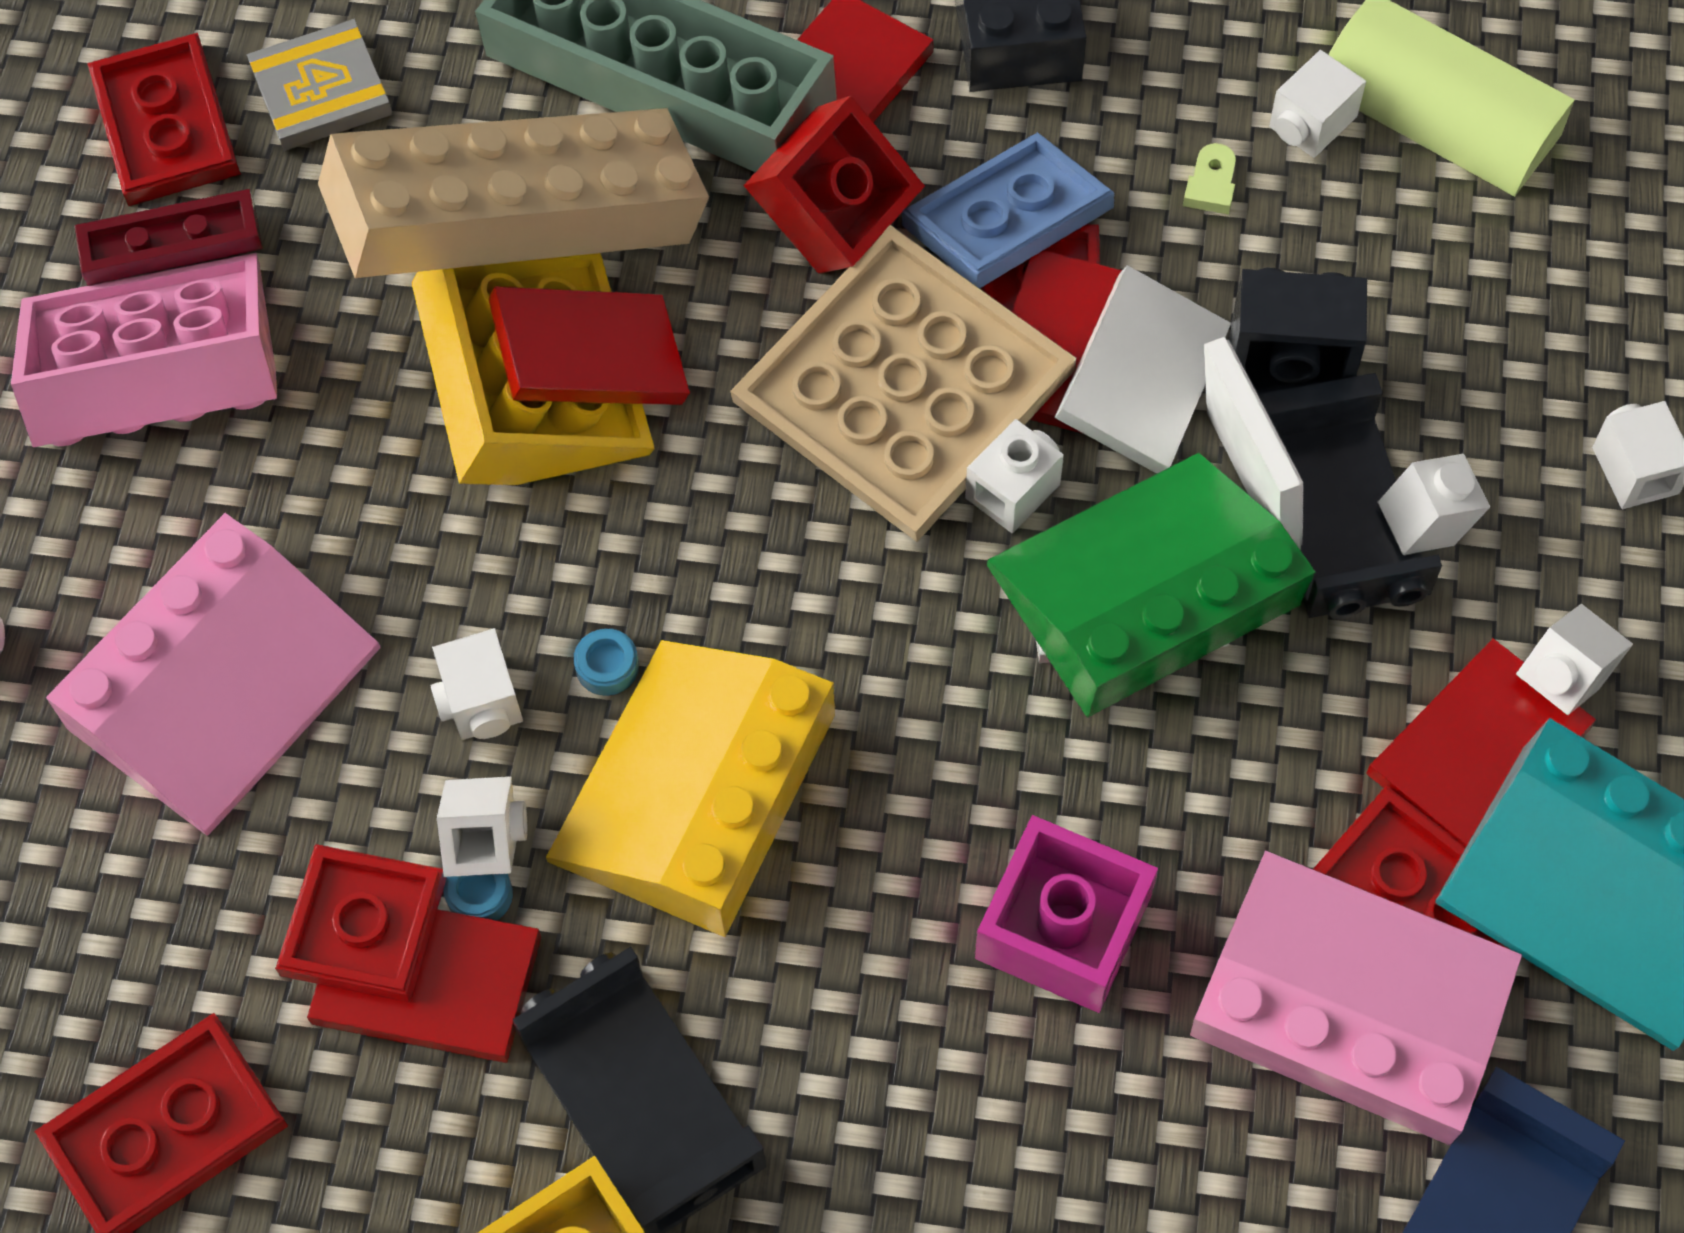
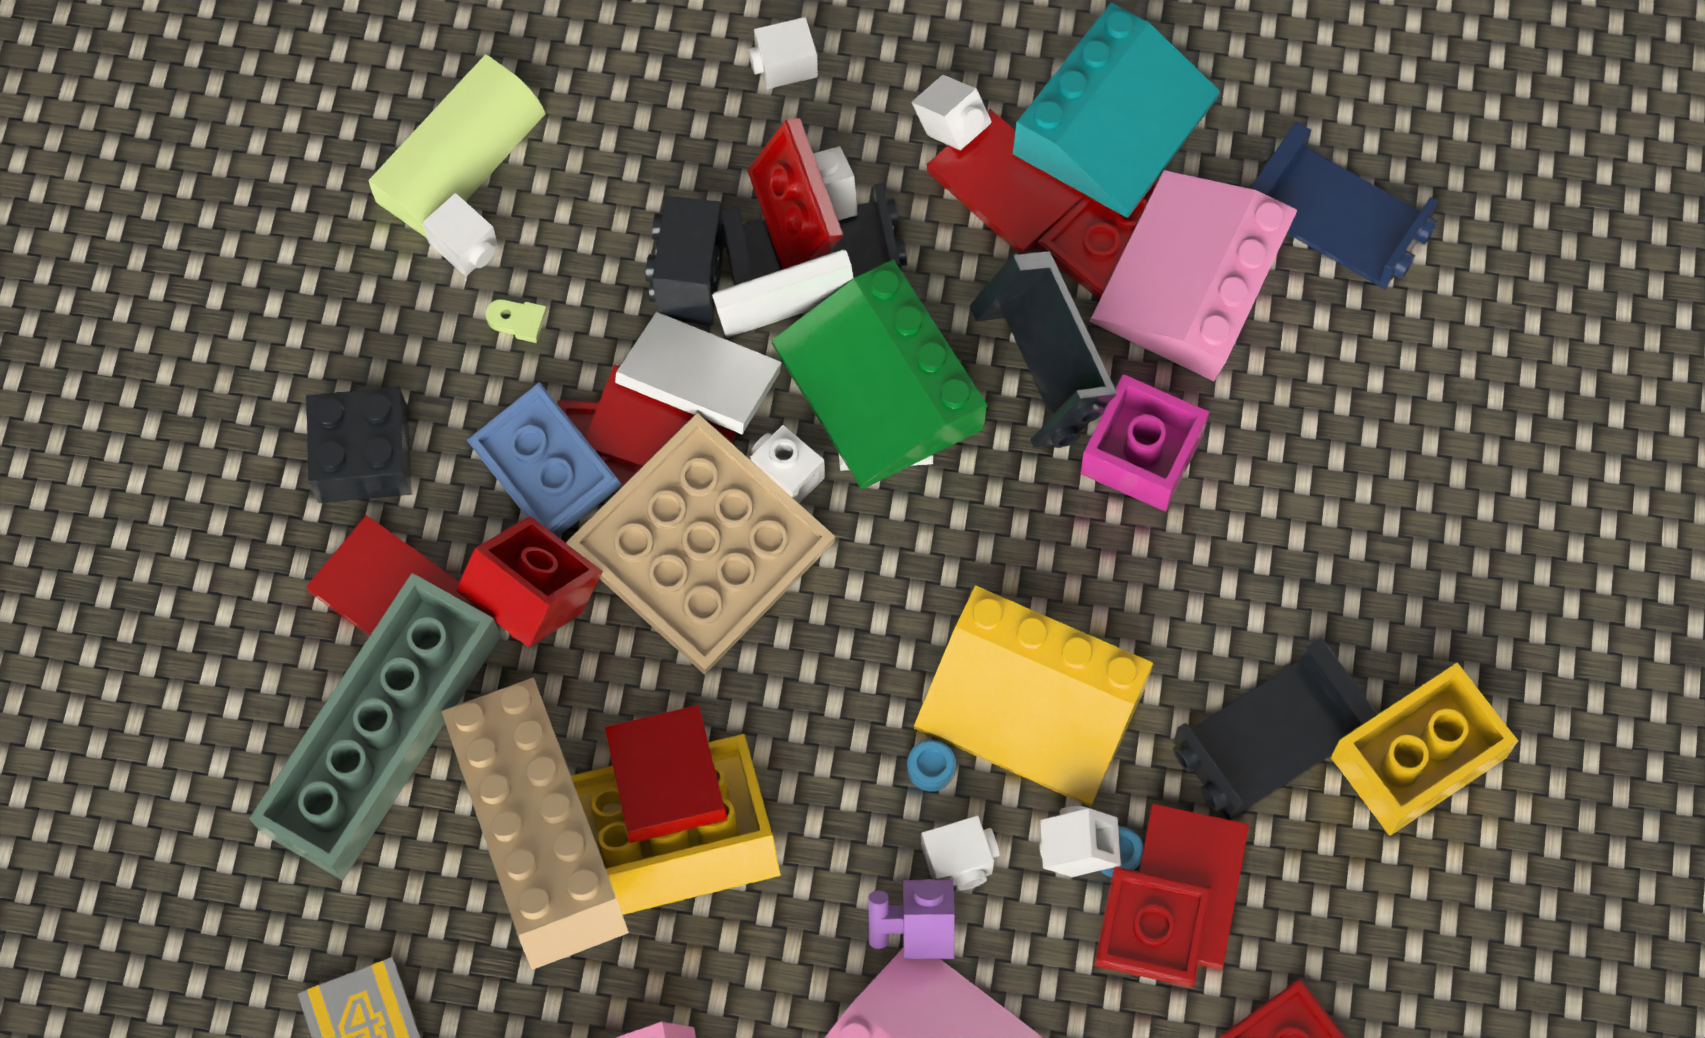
camera: 90 degrees left, 5 degrees up
none -> red tile [747,118,843,269]
none -> medium lavender brick [868,879,955,959]
none -> black panel [969,251,1117,448]

